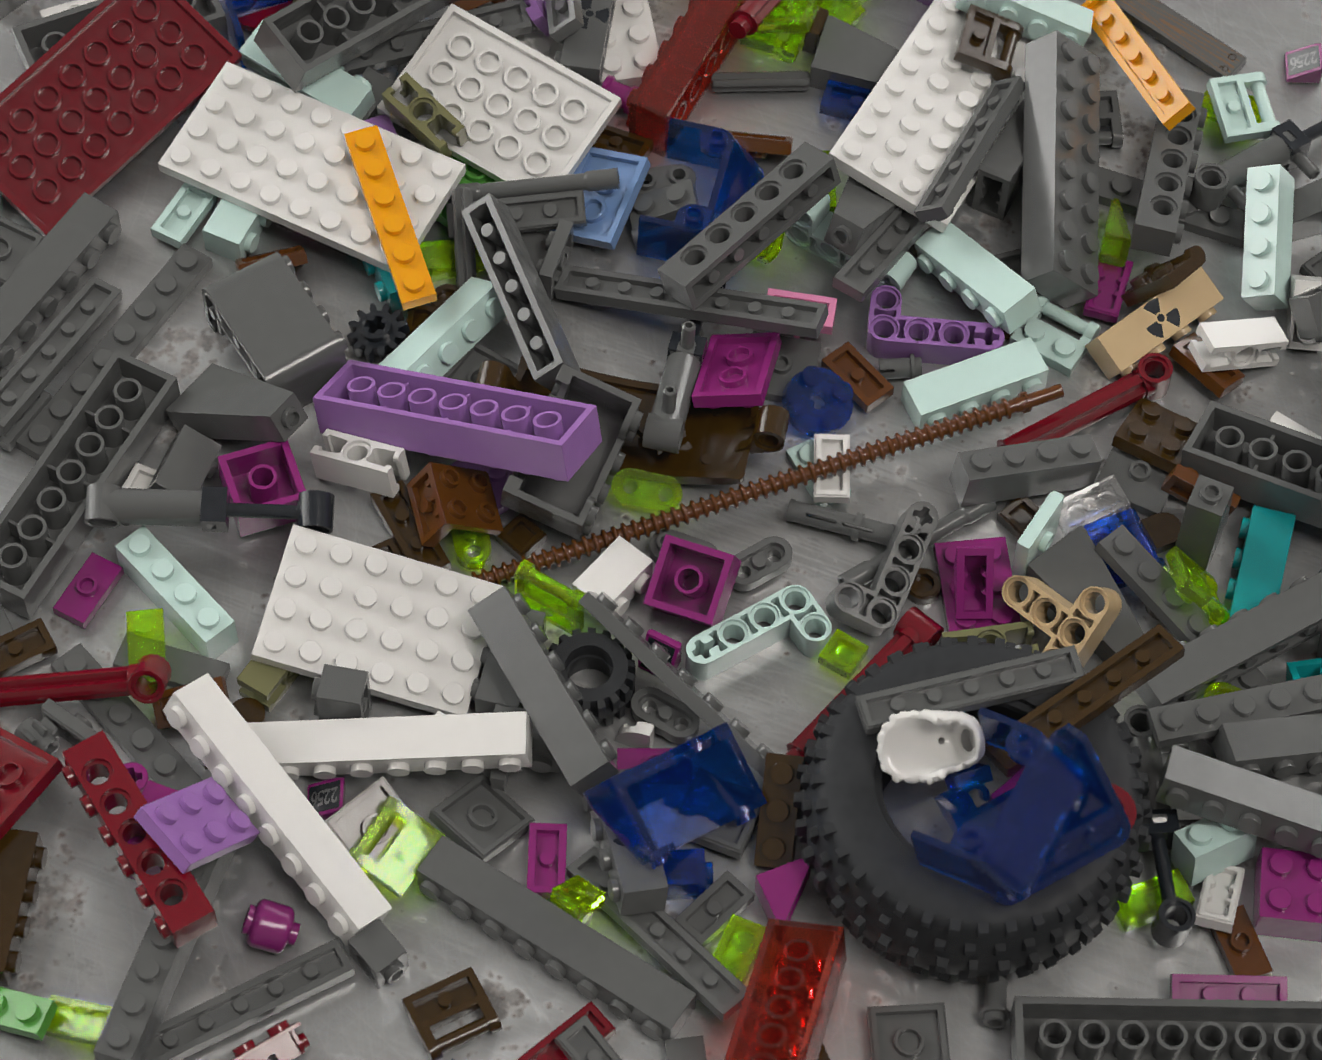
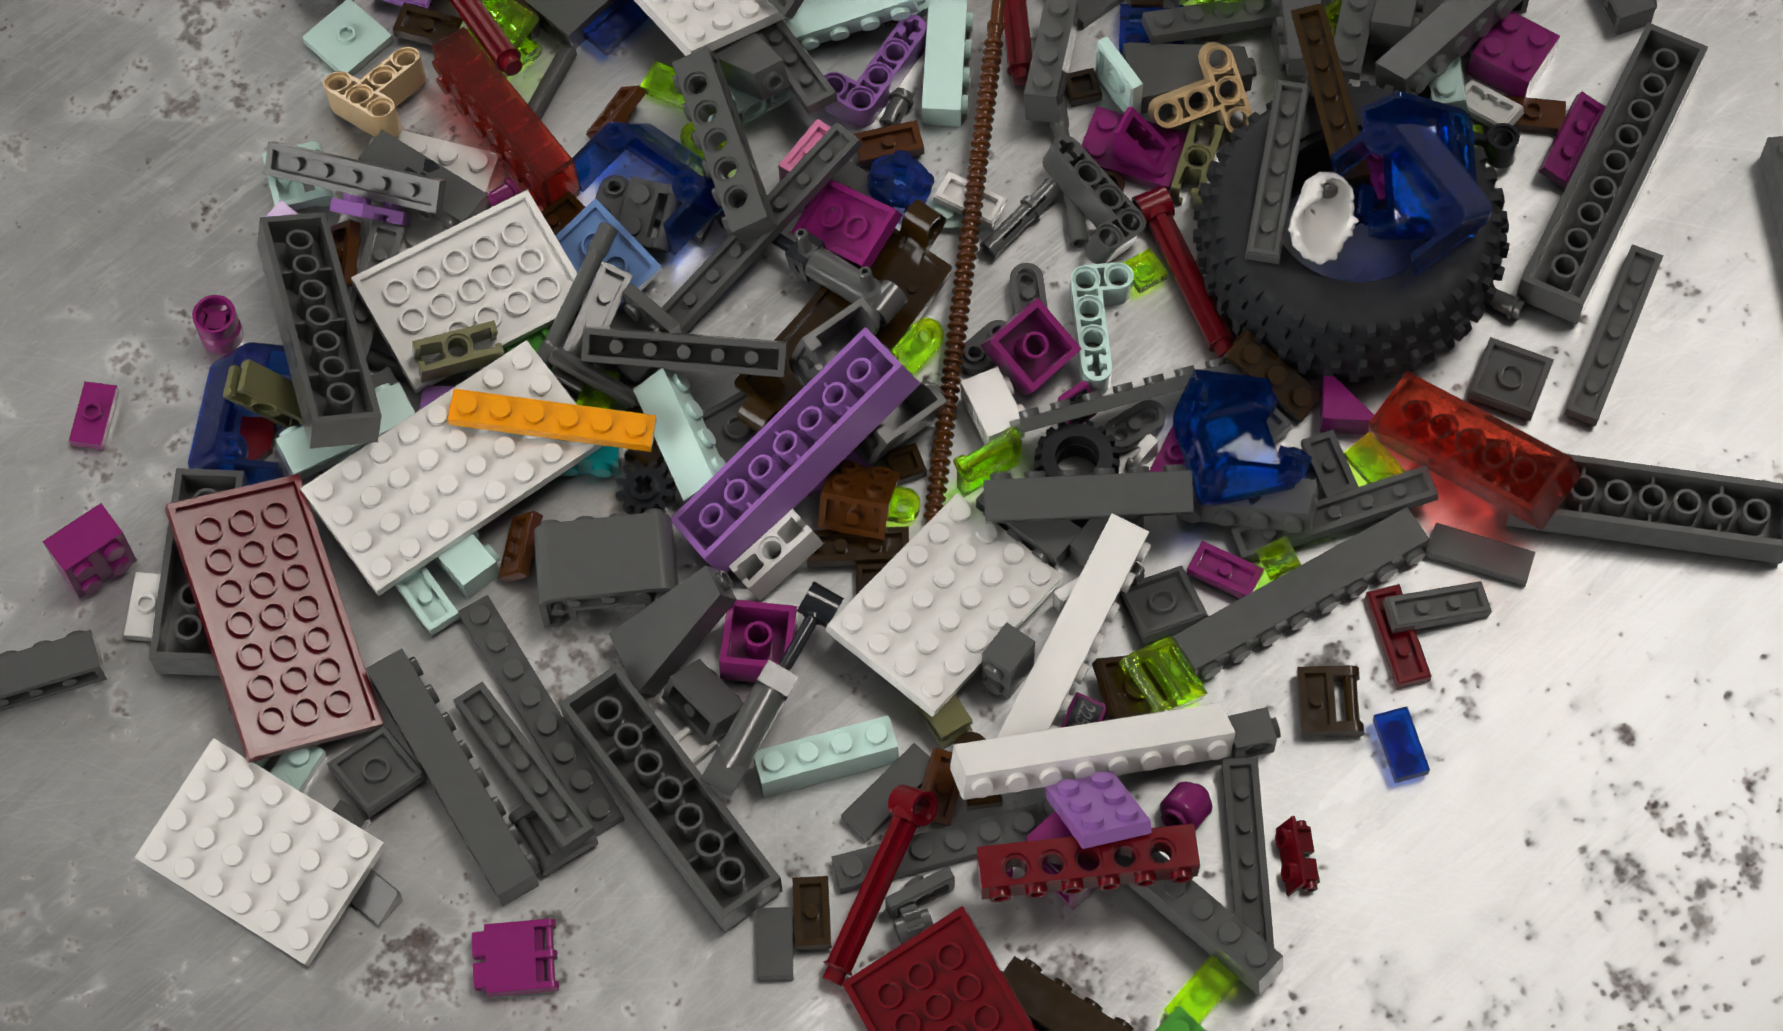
camera: 60 degrees left, 5 degrees up
magenta plate [53,552,124,629] -> none
clear neon green plate [126,608,167,681] -> none
clear plate [1058,474,1131,536] -> none

